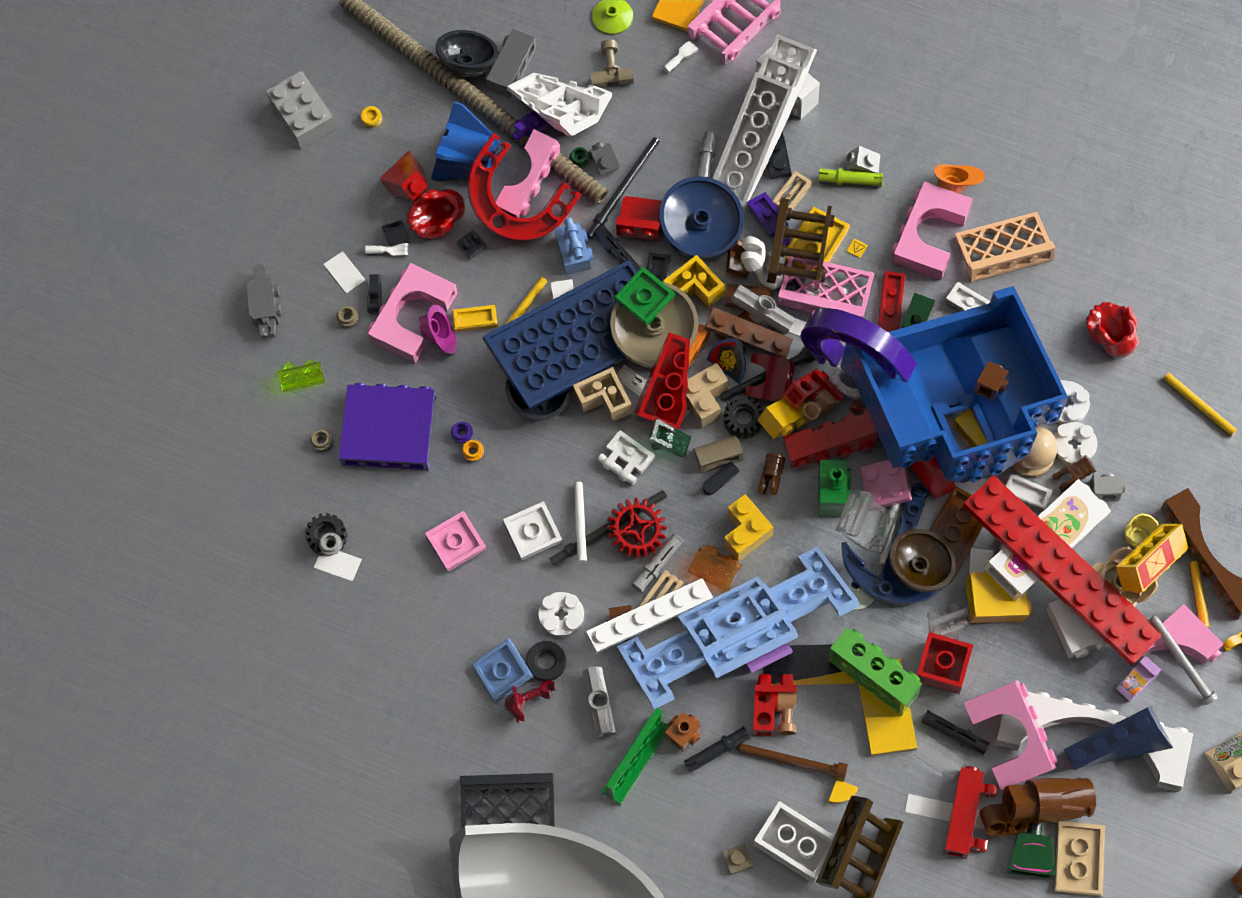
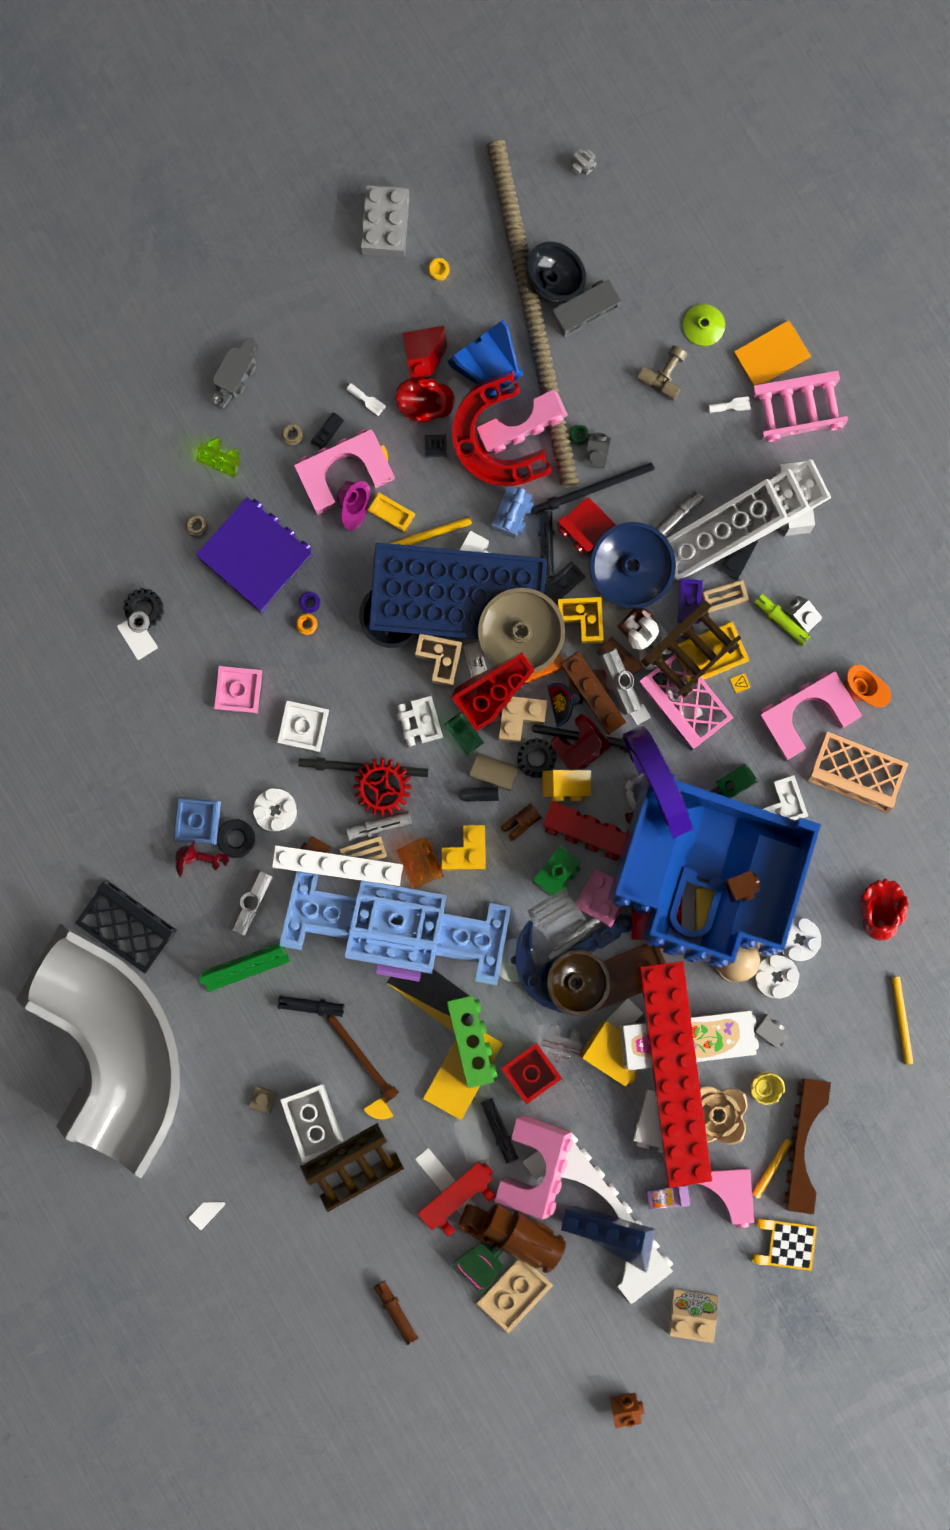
camera: 35 degrees right, 15 degrees up
white sticker [324,251,365,293] -> none
black slope [381,220,409,247] -> none
white wedge [507,73,612,136] -> none
dark purple plate [511,111,551,141] -> none
white bar [574,482,587,564] -> none
green tile [614,266,676,327] -> none
dark orange brick [665,712,701,752] -> none
red hips [753,674,797,736] -> none
red hips [782,368,844,420] -> none
red tile [877,271,906,332] -> none
white tile [1005,473,1052,512] -> none
reddish brown hinge [1052,455,1097,492] -> none
yellow brick [1116,524,1188,593] -> none
light grey bar [1150,615,1218,705] -> none

